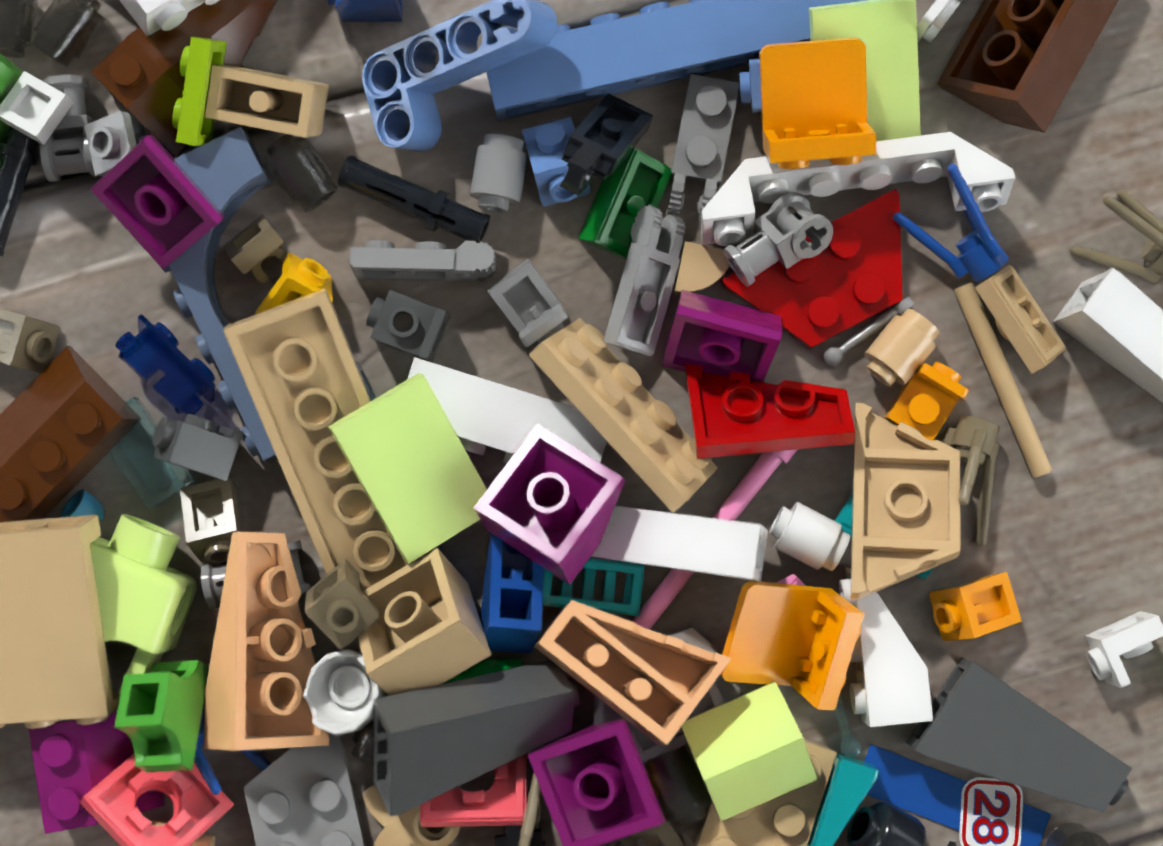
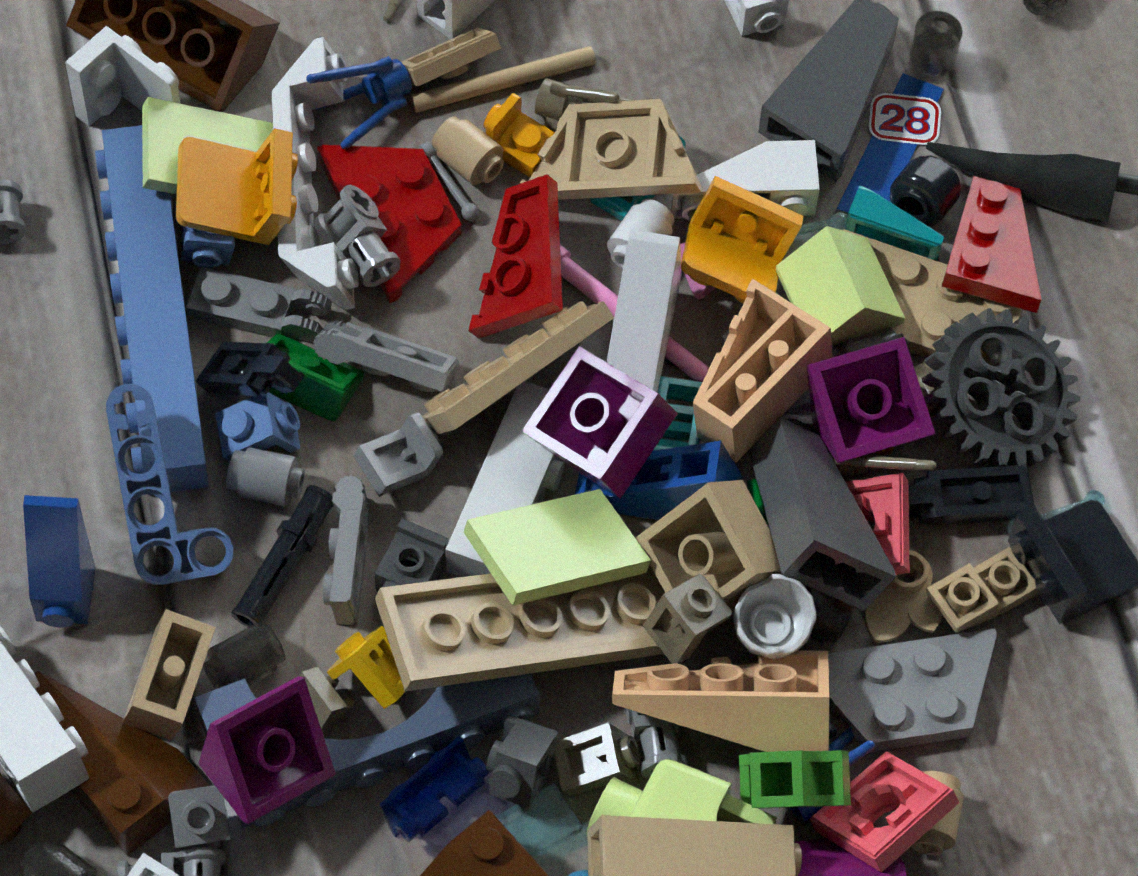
camera: 90 degrees left, 25 degrees down
lime plate [172,37,227,146] -> none
magenta slope [661,290,782,382] -> none
tan tile [674,241,730,294] -> none
light orange bracket [929,572,1022,641] -> none

